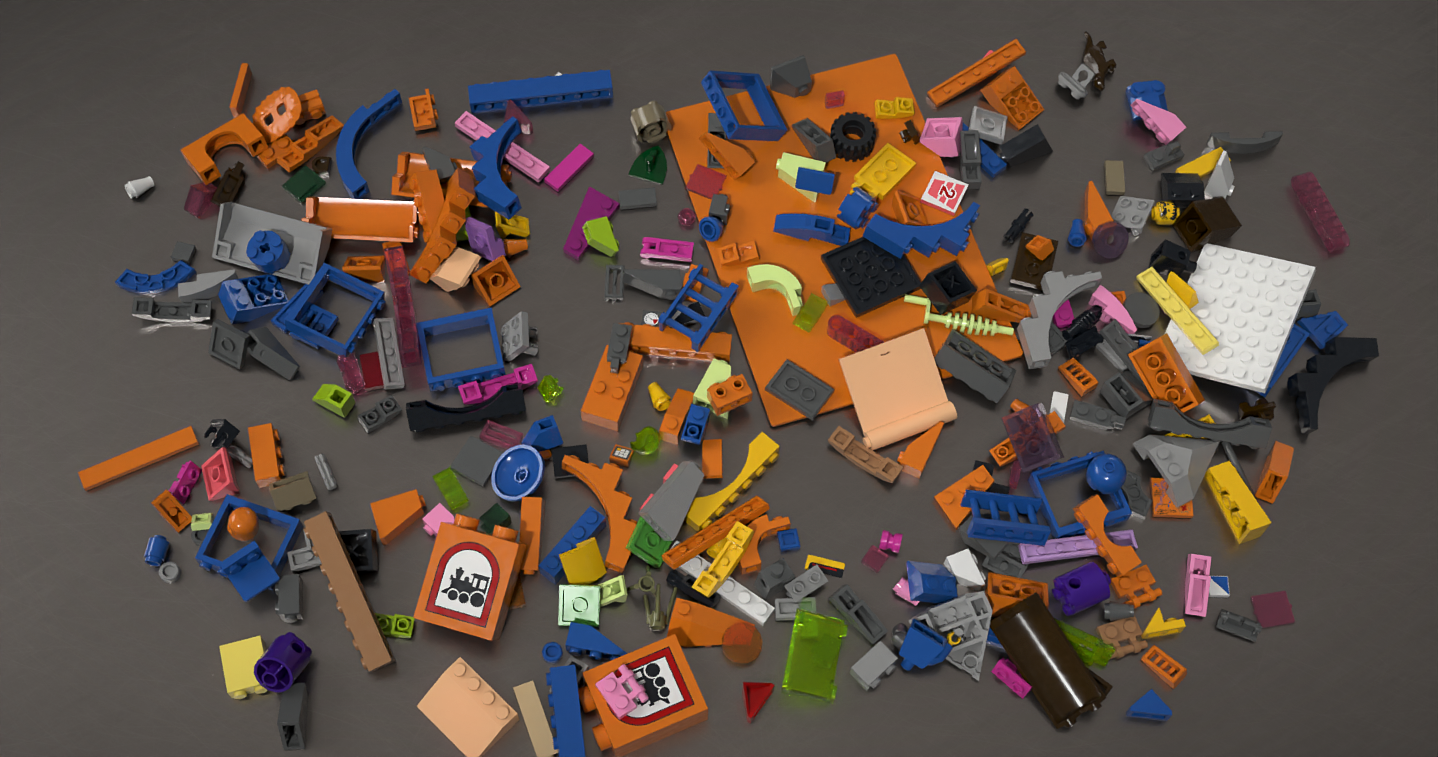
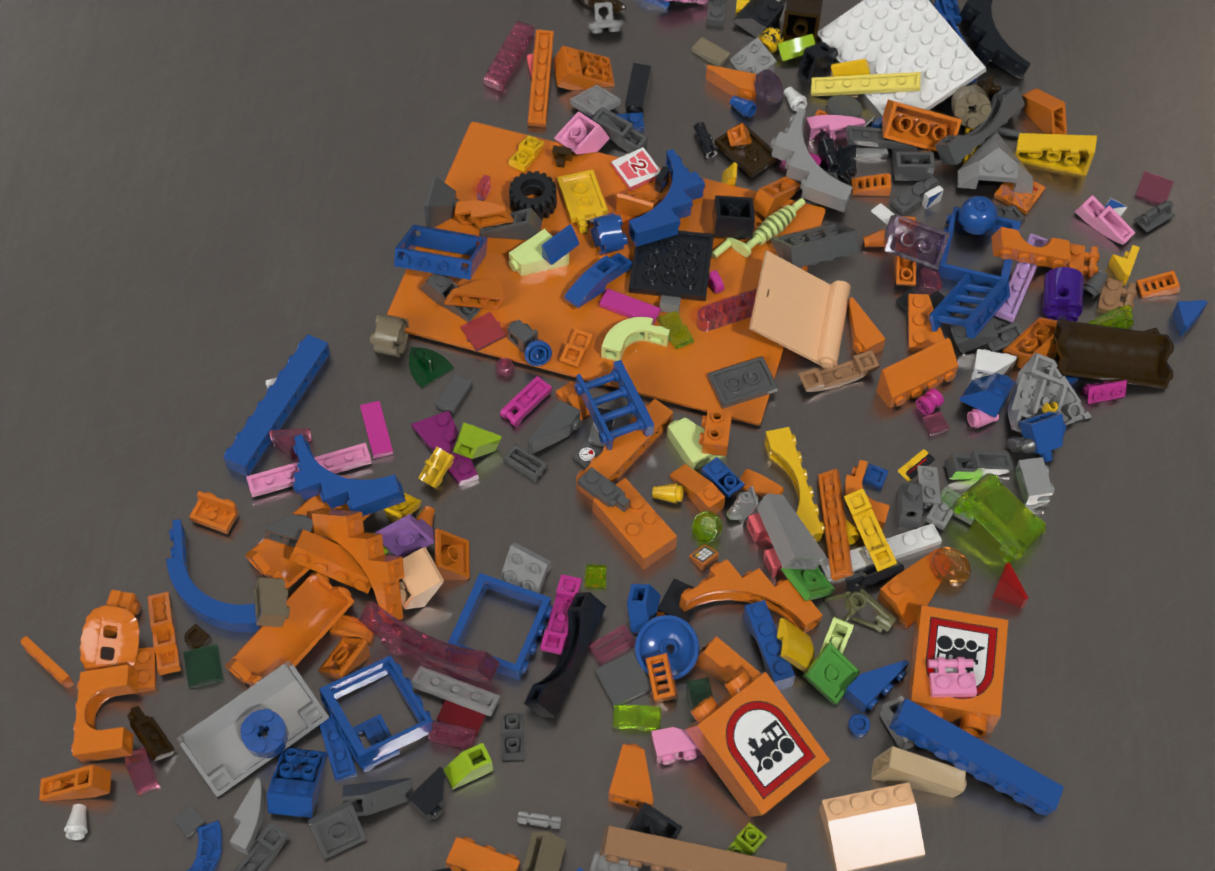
camera: 55 degrees left, 5 degrees down
none -> orange slope [39,764,111,801]
none -> dark tan brick [253,577,290,627]
none -> black slope [408,766,445,823]
none -> yellow hips [418,447,455,489]
none -> orange slope [455,201,514,228]
none -> clear pink beam [483,21,535,92]
none -> dark pink tile [599,288,661,325]
none -> orange slope [646,653,678,703]
none -> black tile [655,166,670,193]
none -> dark pink tile [708,270,724,294]
none -> light grey hinge [727,486,758,525]
none -> lime slope [778,34,815,61]
none -> white cone [784,87,807,112]
none -> orange slope [876,337,958,409]
none -> white tile [922,185,943,209]
none -> dark tan brick [951,85,992,128]

